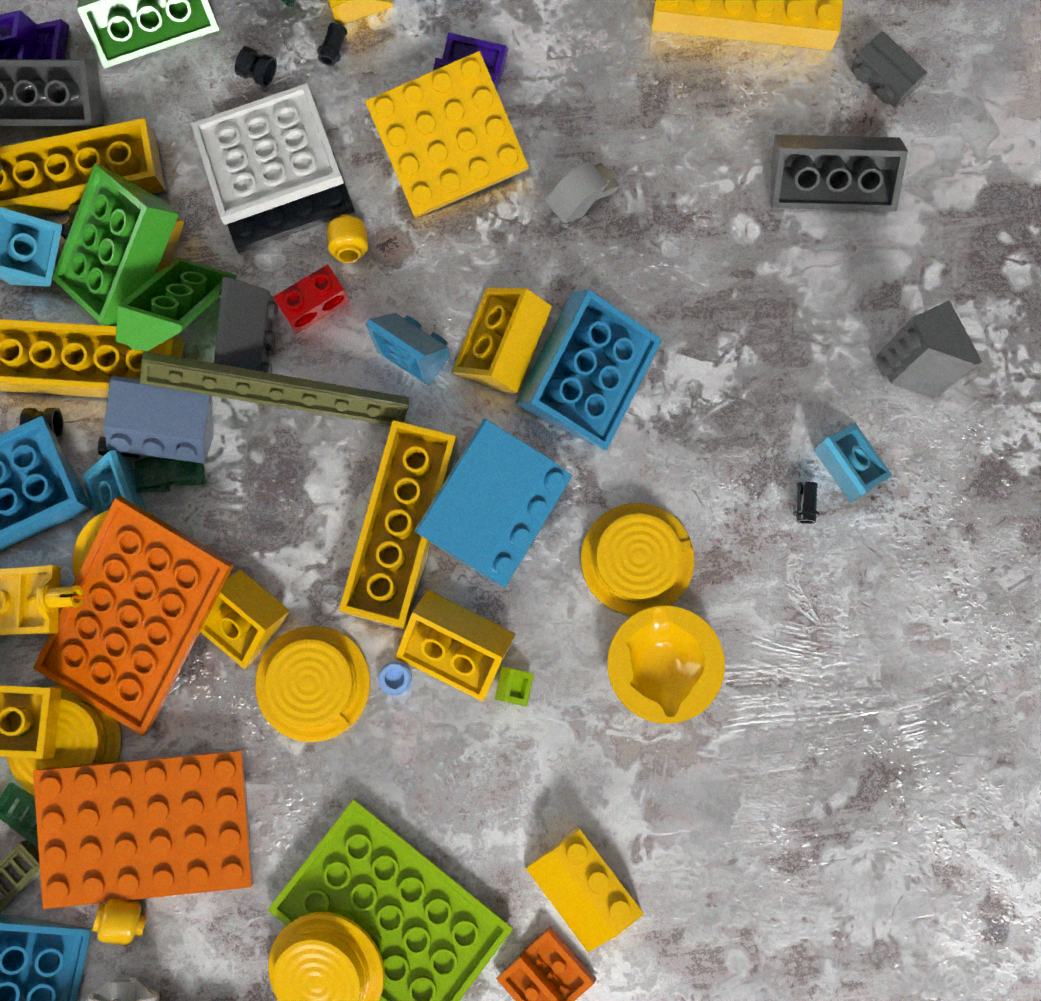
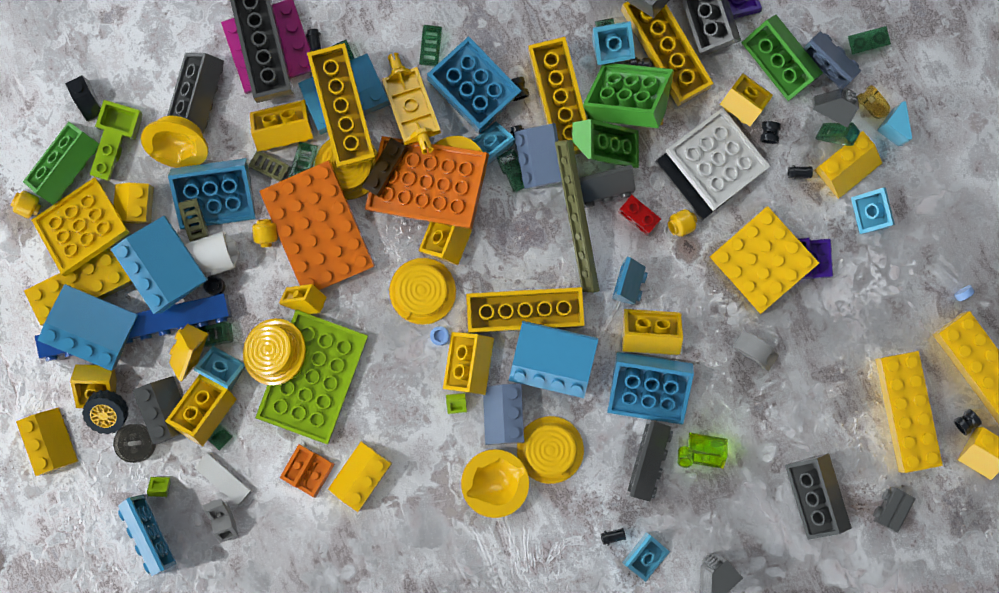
camera: 65 degrees right, 5 degrees up
none -> yellow slope [279,284,327,314]
none -> dark brown plate [362,138,409,197]
none -> sand blue slope [483,384,524,445]
none -> dark grey slope [626,420,673,502]
none -> clear neon green hinge [677,433,728,469]
none -> yellow slope [720,73,773,126]

